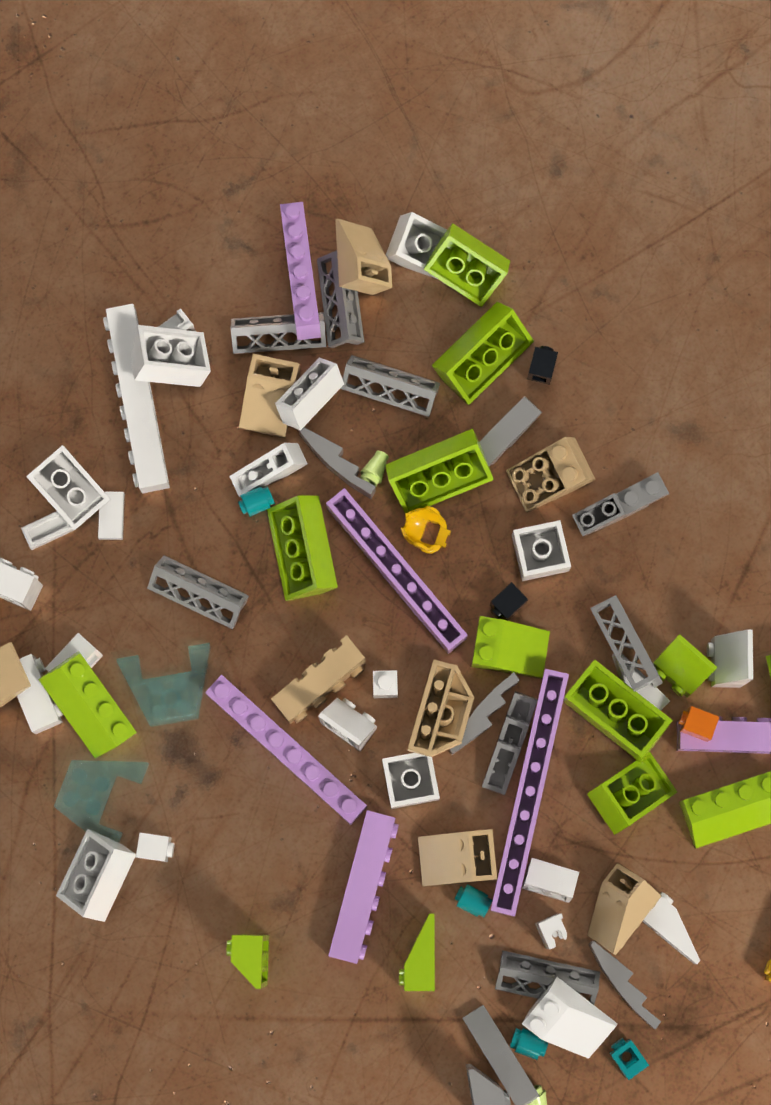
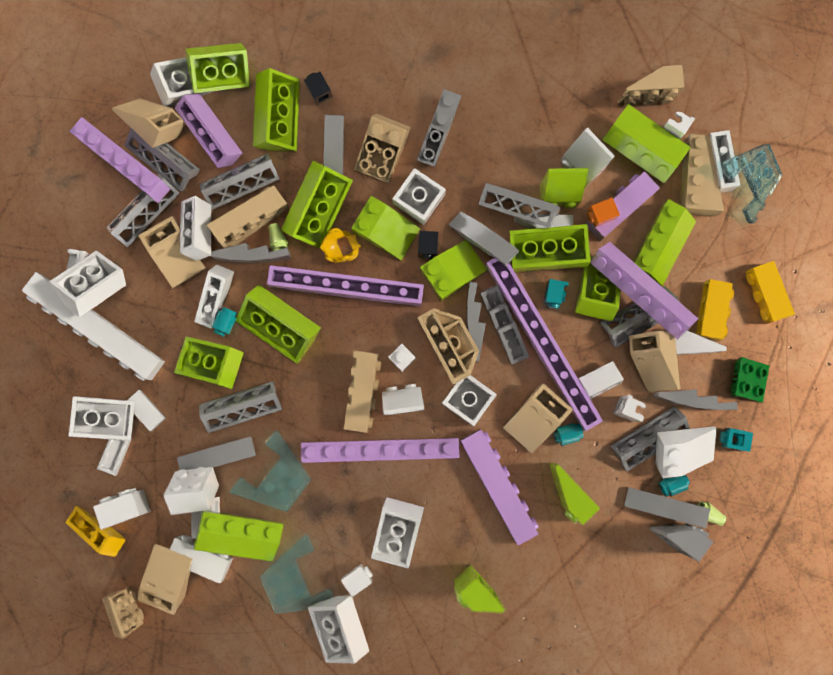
camera: 50 degrees left, 5 degrees up
none -> white brick [163,467,219,515]
none -> lime slope [174,337,244,389]
none -> lavender brick [175,94,243,168]
none -> light grey slope [177,437,256,470]
none -> tan wedge [207,185,289,248]
none -> lime slope [352,196,420,261]
none -> white slope [371,497,424,569]
none -> light grey slope [449,212,518,266]
none -> teal brick [543,279,569,309]
none -> lavender brick [591,242,698,340]
none -> light grey fence [600,286,679,348]
none -> yellow brick [696,279,734,341]
none -> green hinge [730,357,770,403]

